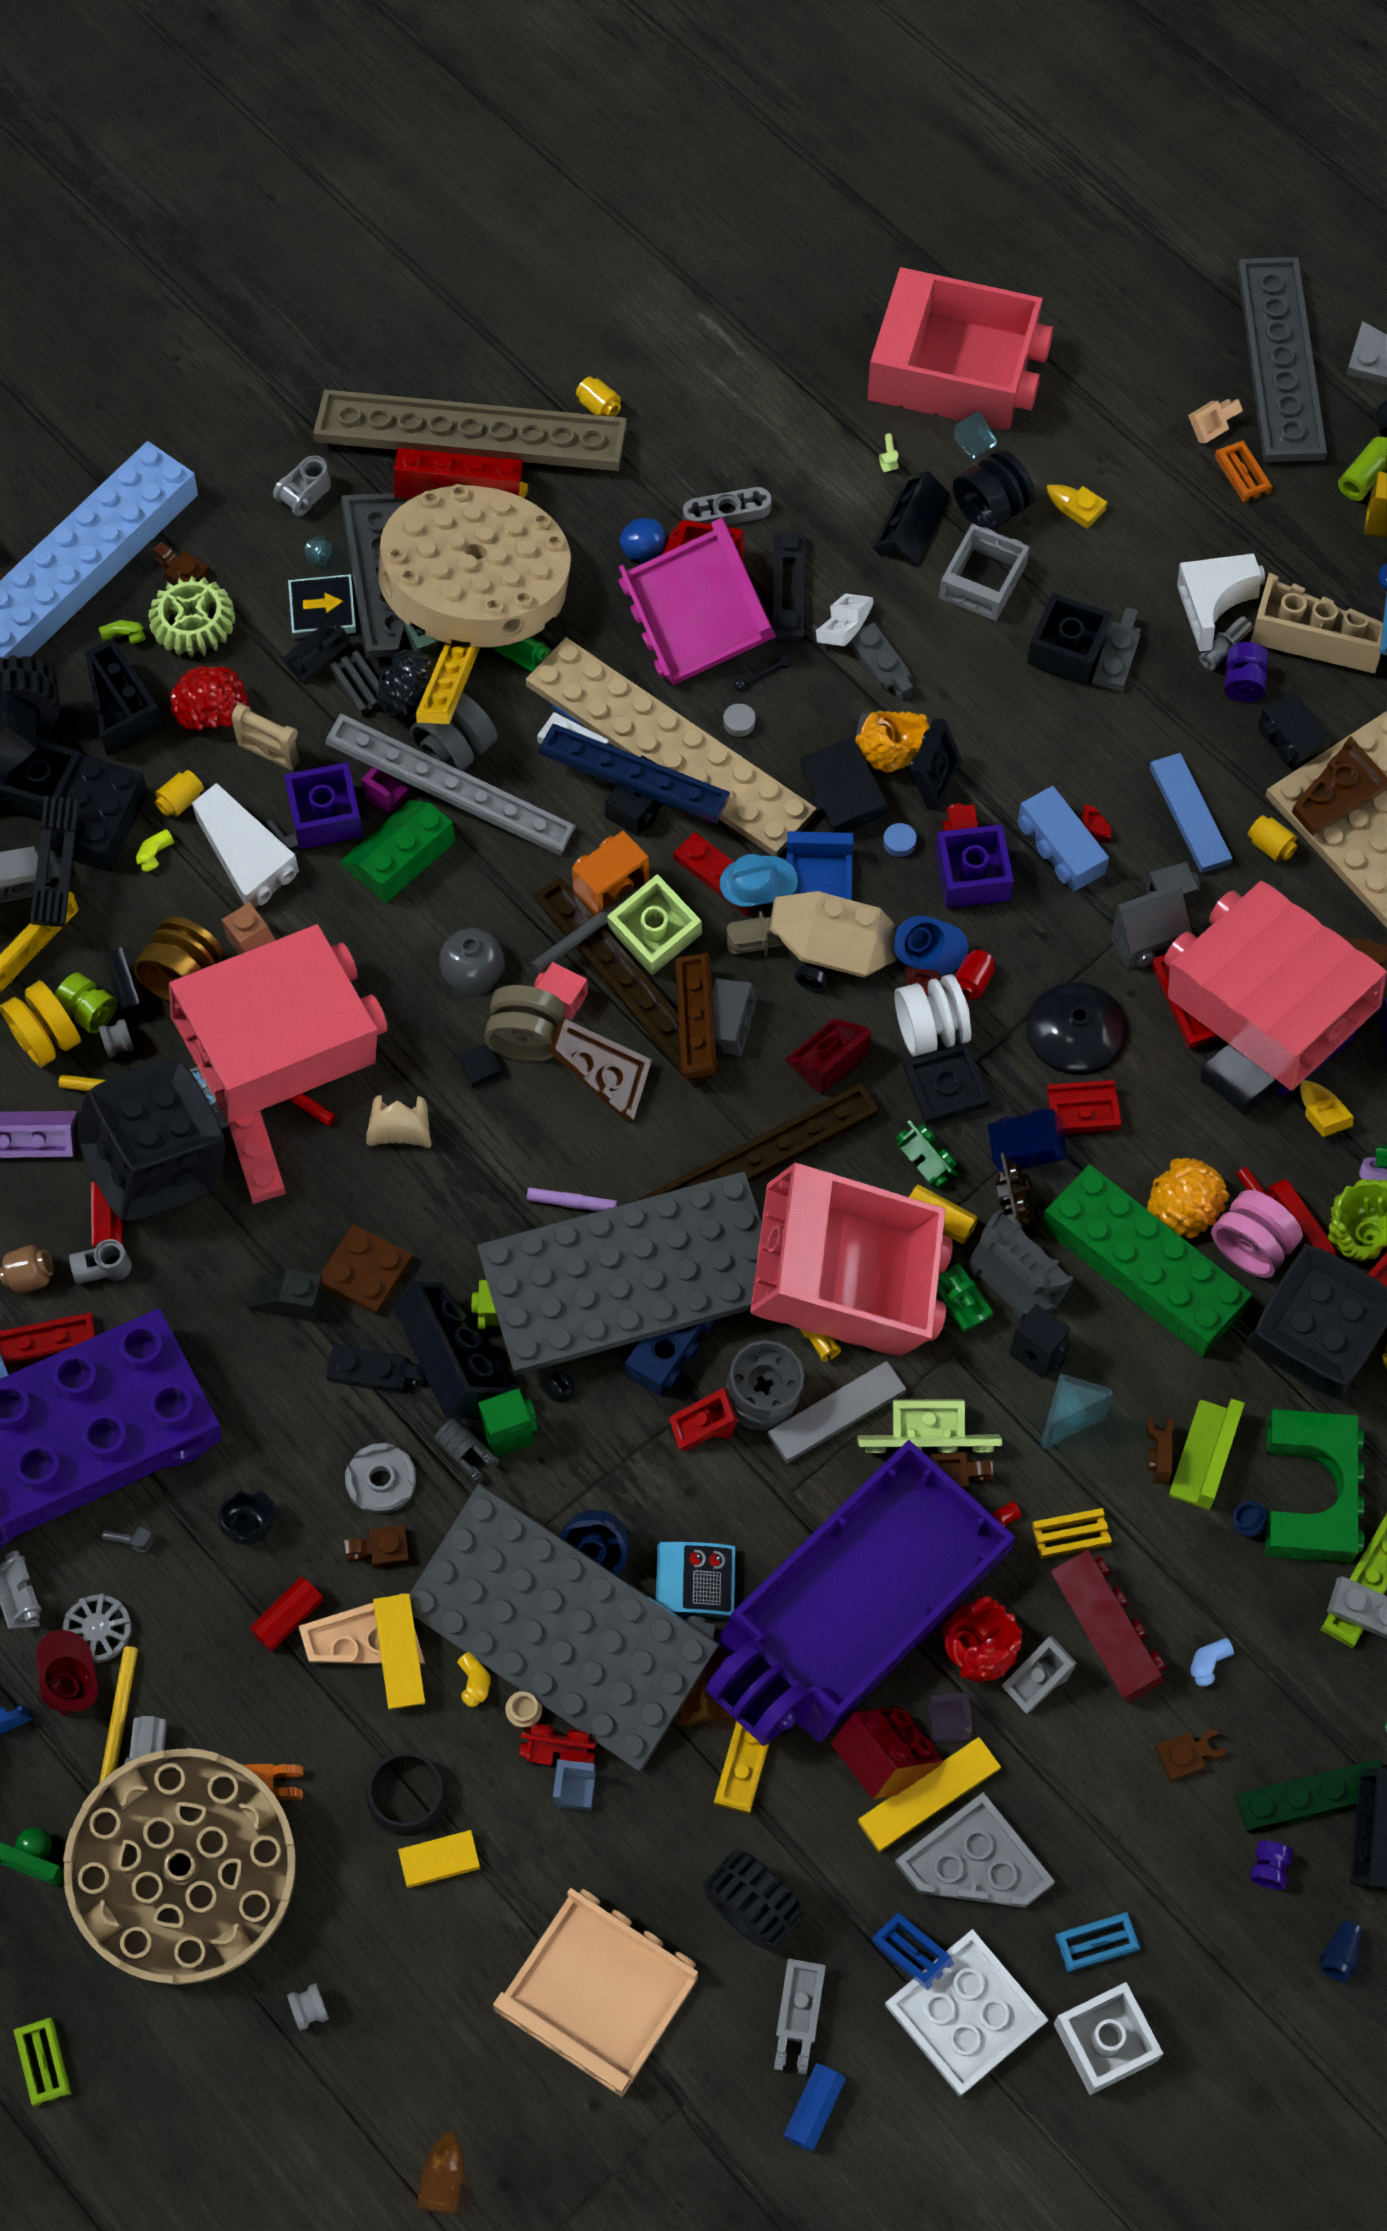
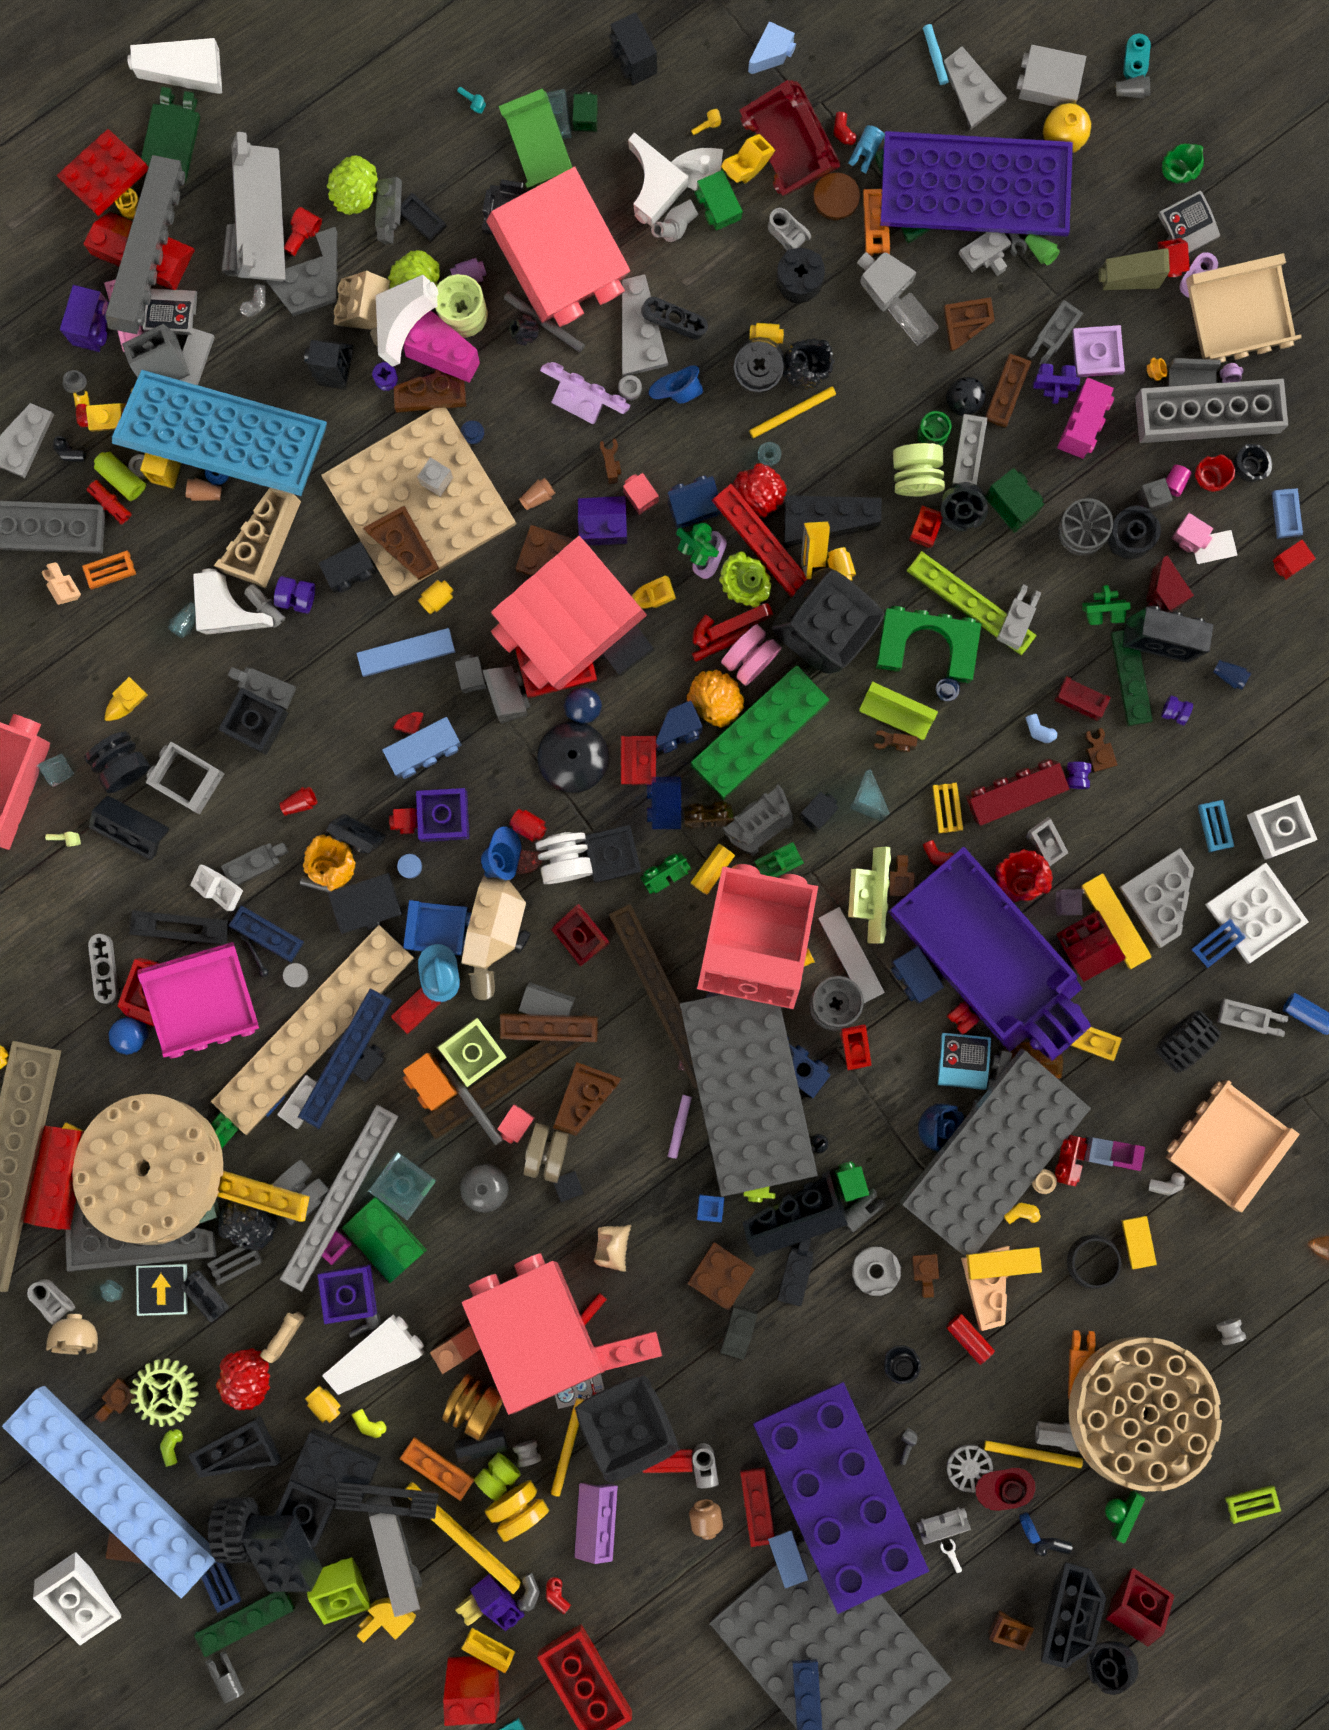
camera: 85 degrees left, 20 degrees up
none -> tan cylinder [46,1314,98,1355]
none -> red pin [87,480,132,524]
none -> clear light blue cone [168,602,196,638]
none -> nougat cone [186,477,222,501]
none -> dark blue tile [229,906,304,963]
none -> red cone [279,787,317,816]
none -> clear light blue slope [368,1151,437,1220]
none -> orange tile [400,1437,474,1501]
none -> dark blue hair [563,688,602,724]
none -> dark blue slope [656,701,703,754]
none -> red arm [693,615,714,649]
none -> blue panel [697,1194,724,1222]
none -> dark blue brick [891,946,944,1003]
none -> red wheel [947,1000,980,1035]
none -> dark red hinge [1054,676,1111,721]
none -> dark purple wheel [1066,762,1092,789]
none -> magenta panel [1110,1141,1145,1171]
none -> light grey arm [1149,1173,1185,1196]

